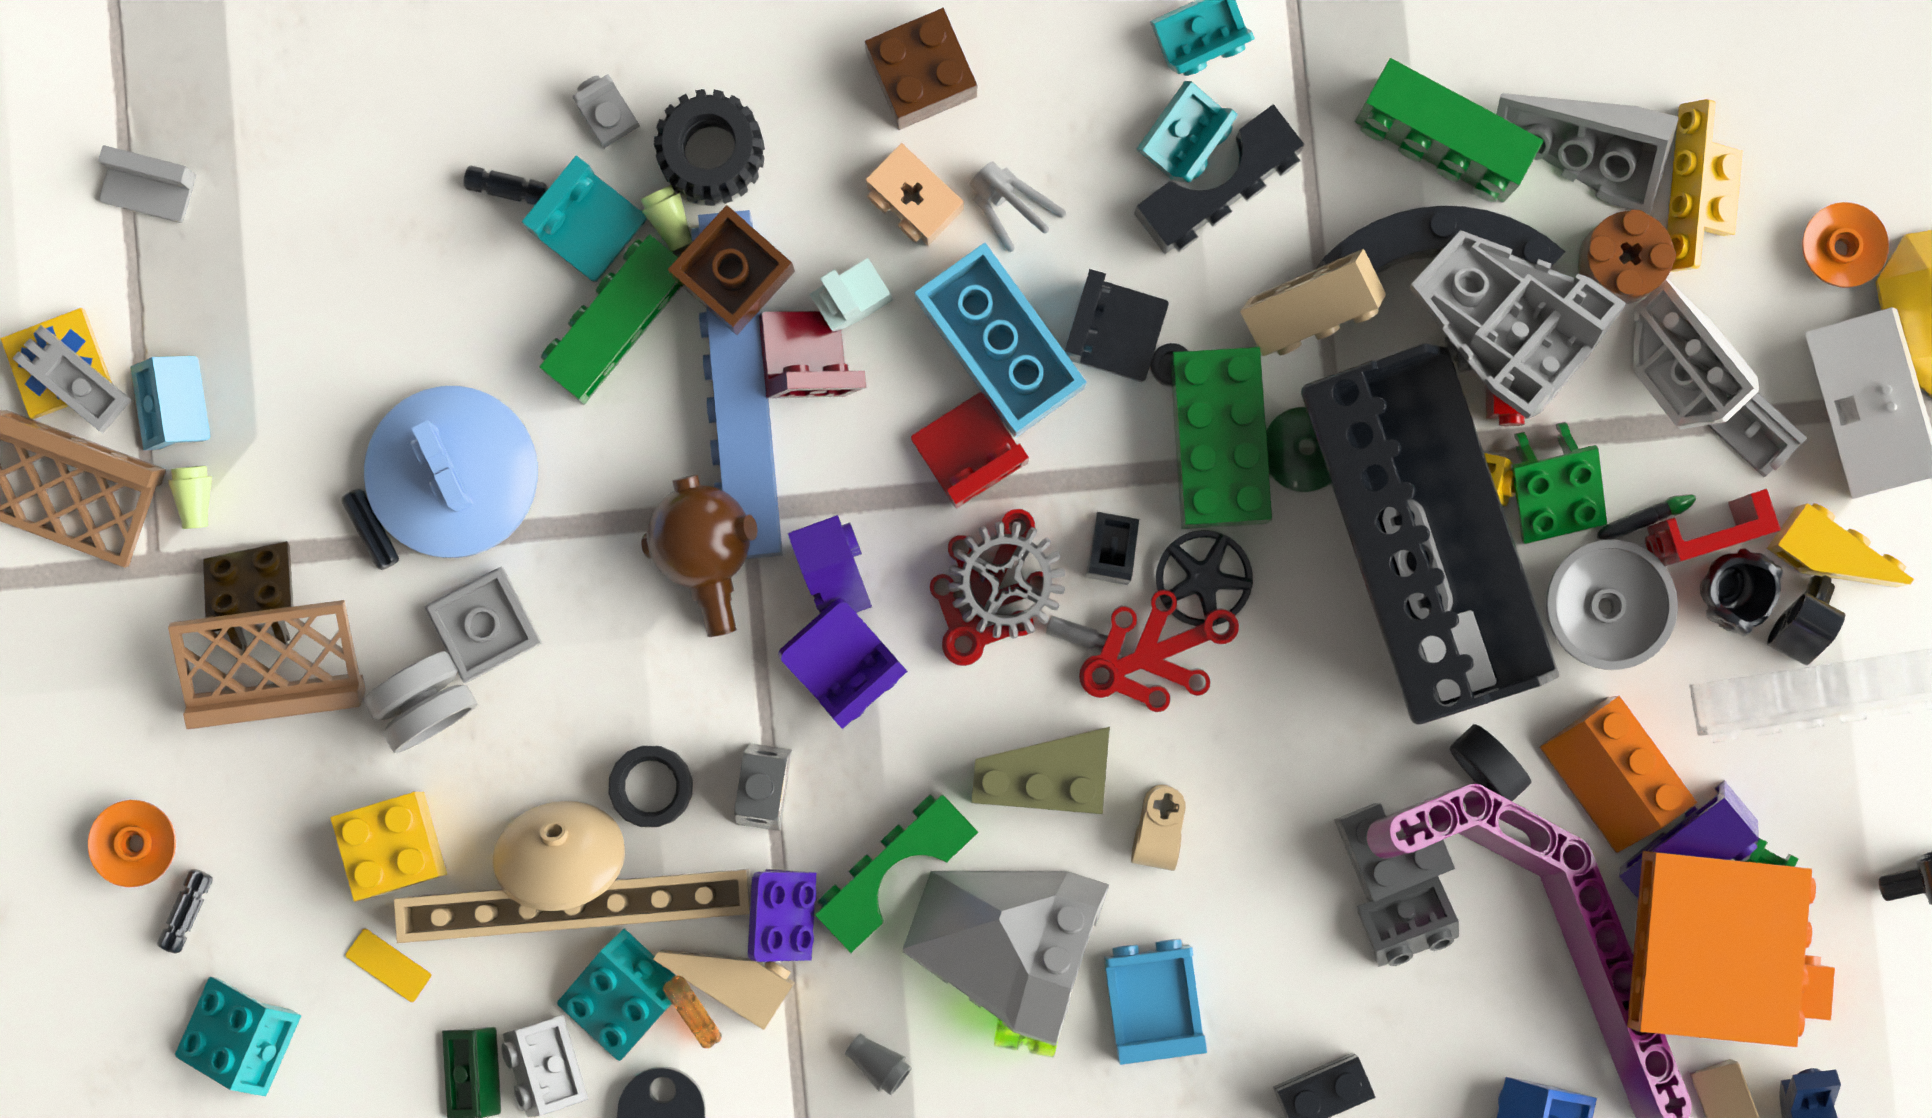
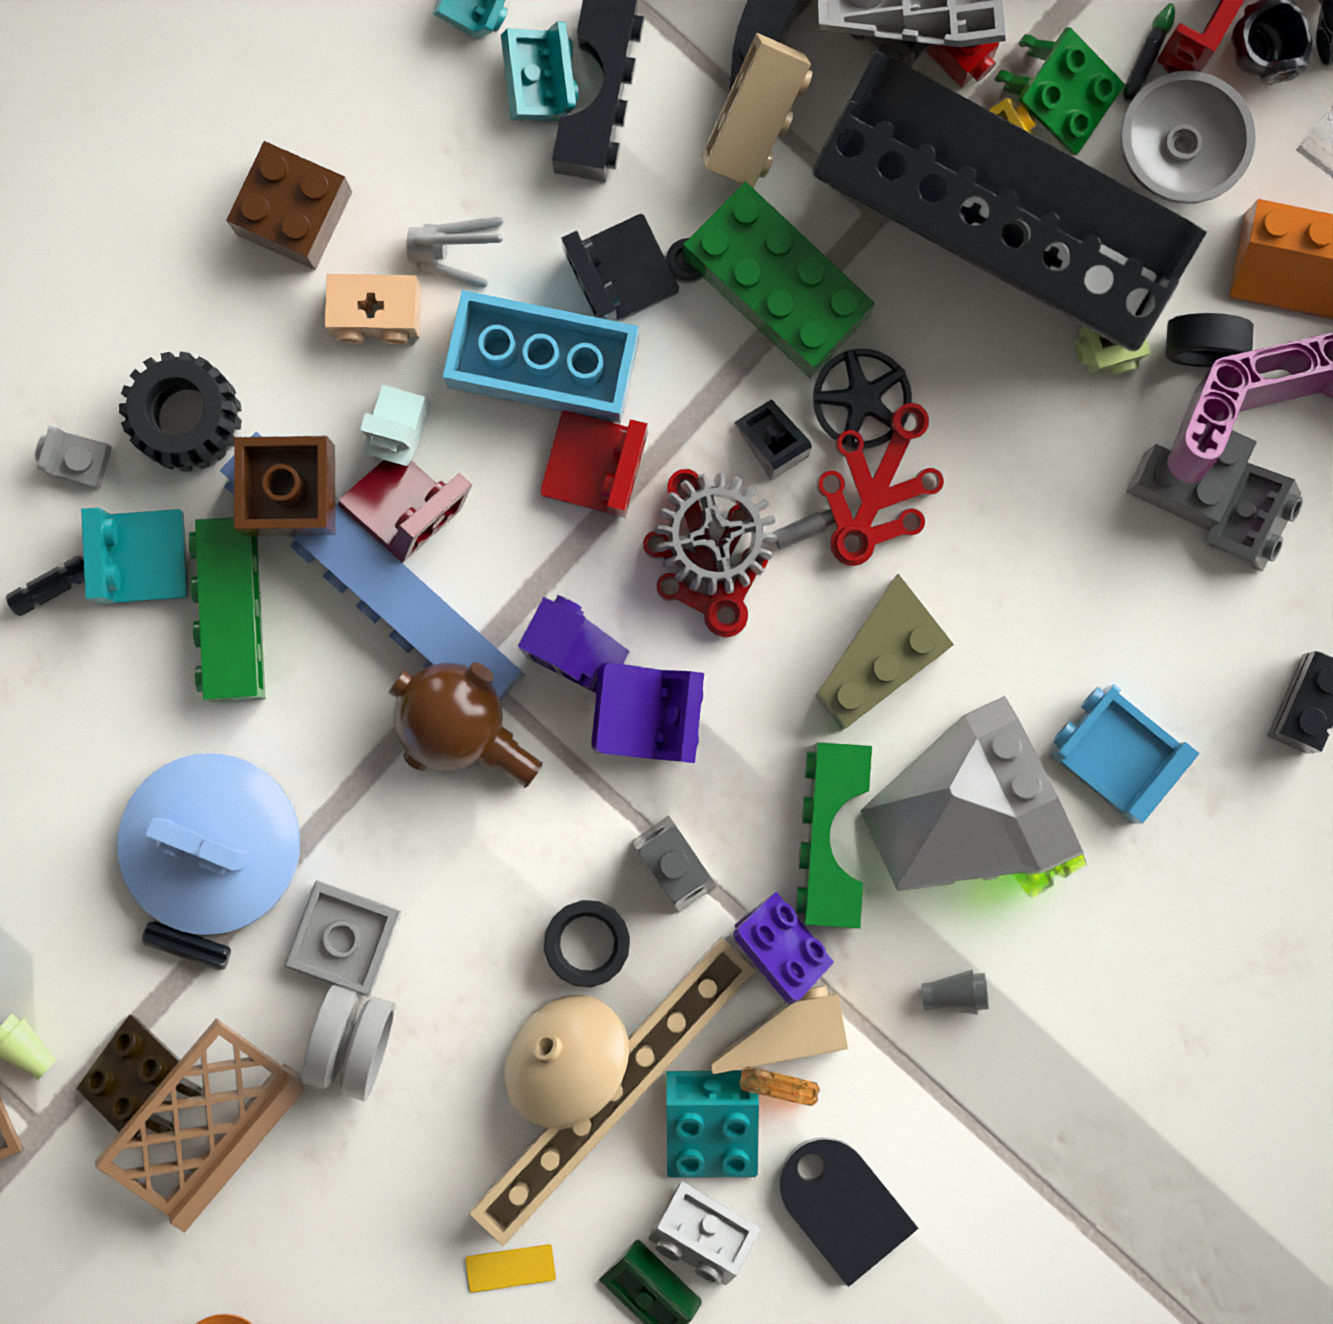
camera: 40 degrees left, 0 degrees up
yellow brick [330,792,448,902] -> none
yellowish green cone [641,185,692,252] -> none
tan piece [1131,785,1186,871] -> none
clear green dish [1266,407,1331,492] -> none
none -> yellowish green bracket [1075,327,1151,375]

